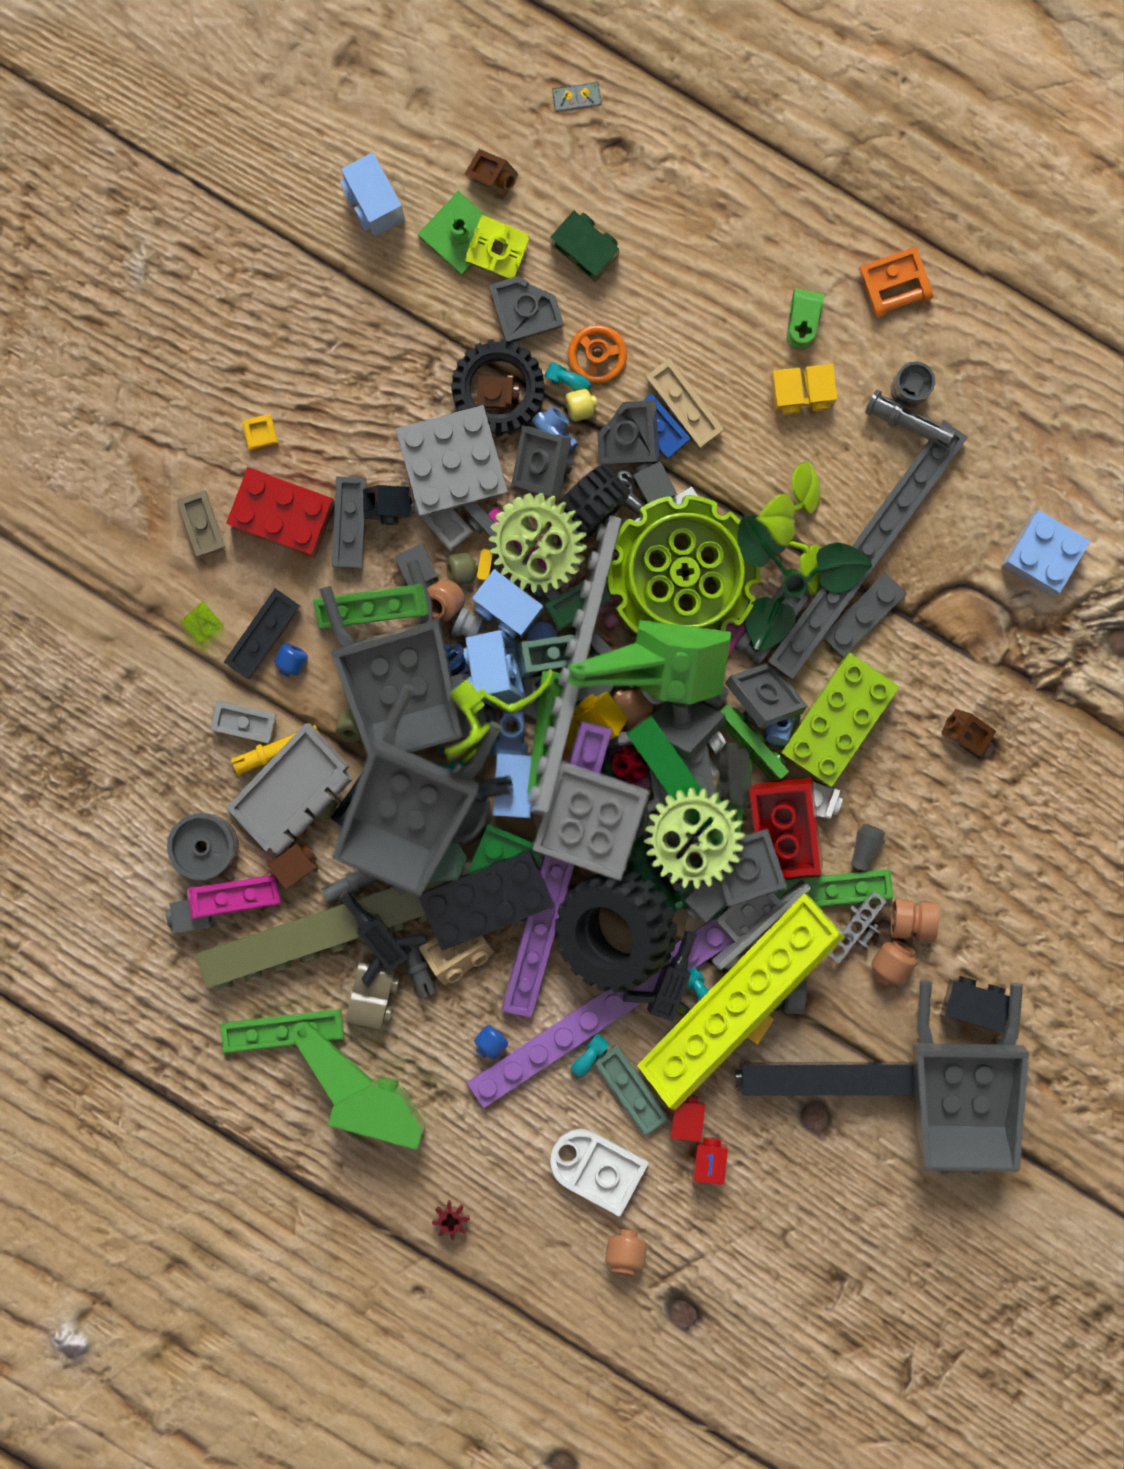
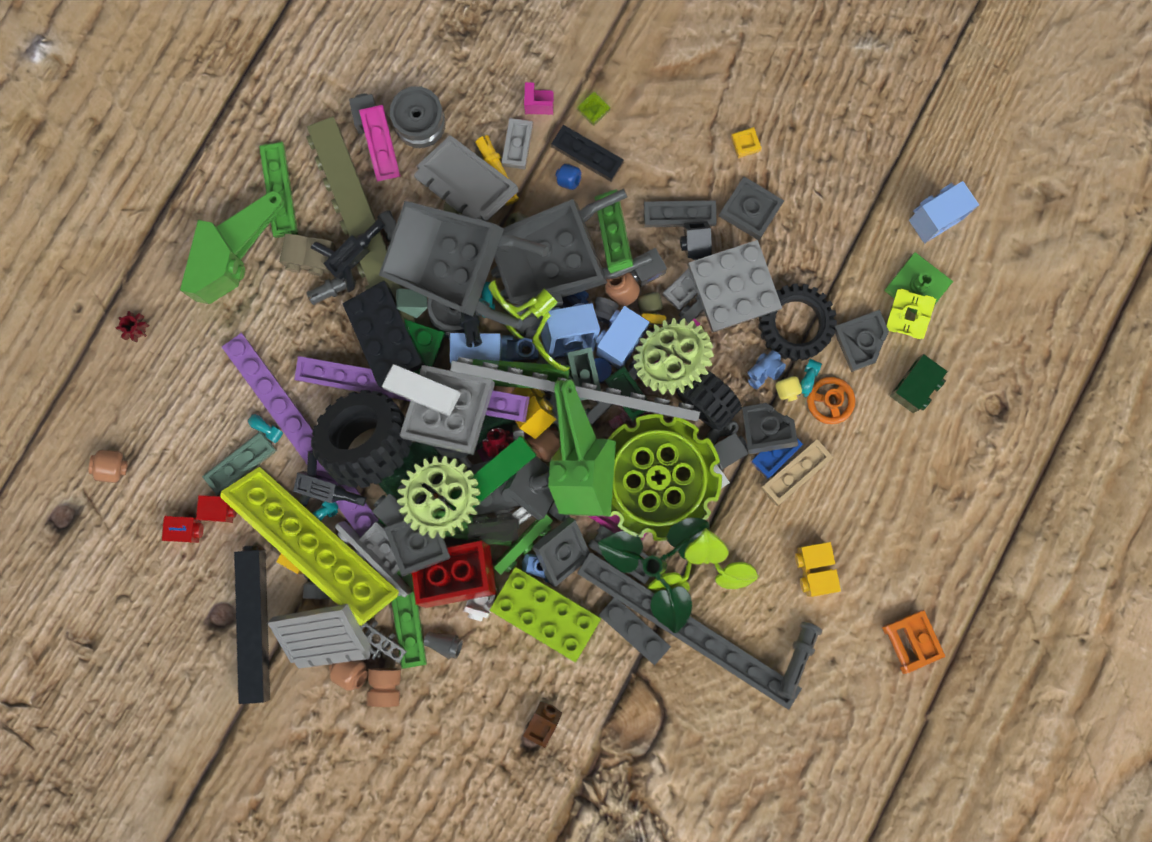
camera: 90 degrees right, 5 degrees down
dark tan plate [177,490,226,558] -> none
red brick [226,467,335,559] -> none
reddish brown brick [268,843,318,890] -> none
tan bracket [419,935,494,985] -> none
reddish brown bracket [464,149,518,198] -> none
blue piece [474,1025,508,1059] -> none
reddish brown bracket [476,375,520,410] -> none
dark grey tile [511,426,573,498] -> none
white plate [550,1129,649,1217] -> none
light grey sticker [552,82,602,111] -> none
bright green piece [787,288,824,350] -> none
dark grey wheel [890,361,936,408] -> none
dark grey piece [913,981,1029,1174] -> none
black brick [940,975,1010,1032] -> none
light blue brick [1001,510,1091,596] -> none
none -> light grey hinge [267,604,371,669]
none -> white tile [382,364,461,417]
none -> dark pink panel [524,82,554,115]
none -> dark grey plate [719,177,784,241]

